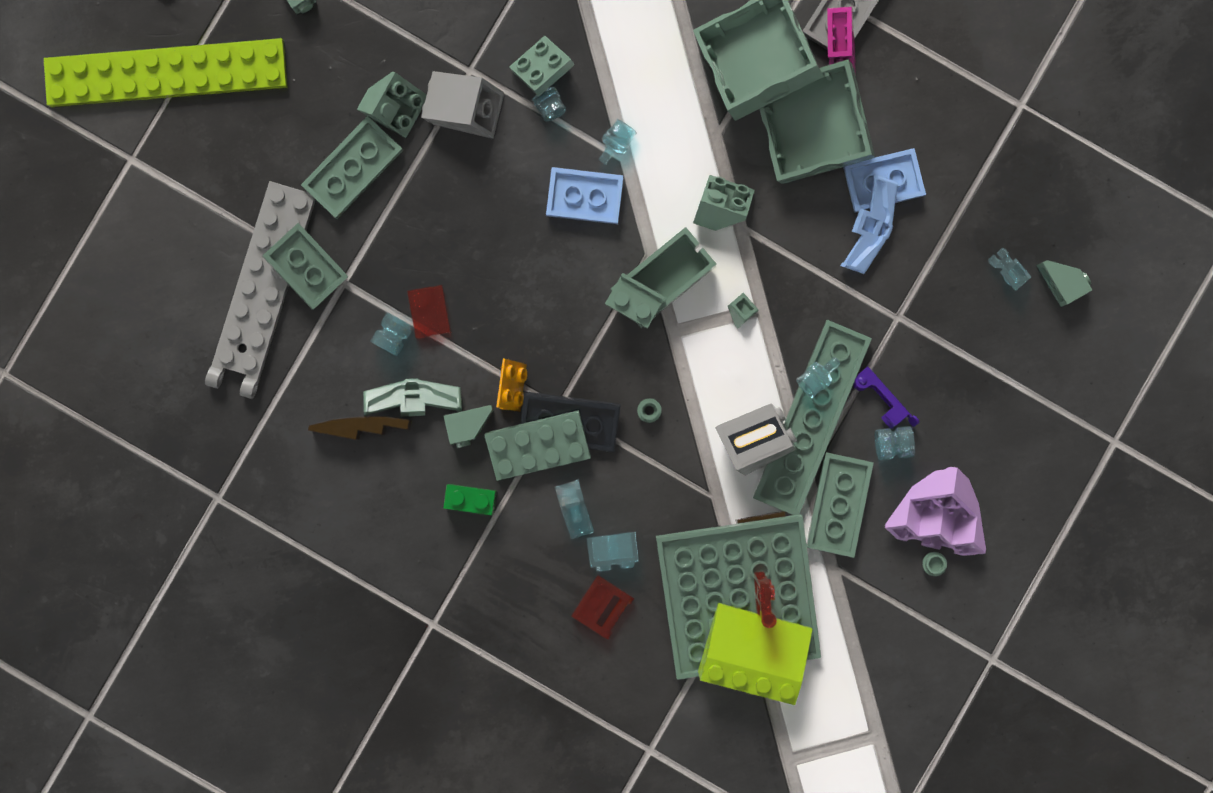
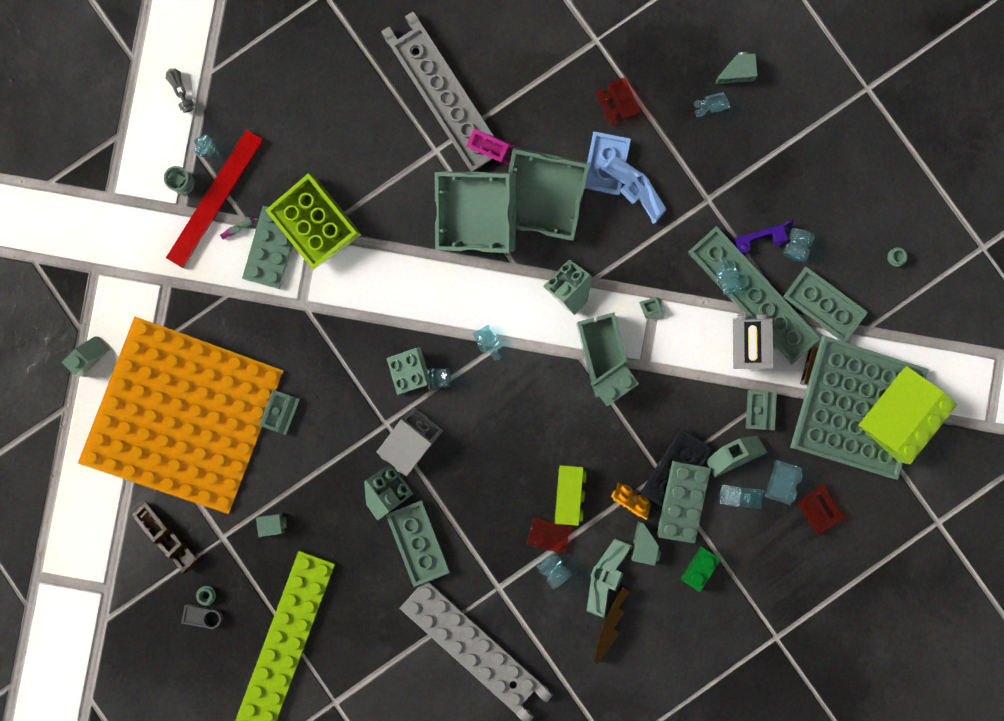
camera: 60 degrees left, 0 degrees up
sand green plate [262,223,348,310] -> none
light blue plate [546,167,623,224] -> none
sand green plate [637,398,661,423] -> none
clear red plate [754,572,777,628] -> none
lavender brick [885,467,986,556] -> none
none -> lime brick [555,465,586,526]
none -> clear red plate [595,77,640,126]
none -> sand green slope [706,435,767,478]
none -> sand green plate [746,390,777,430]

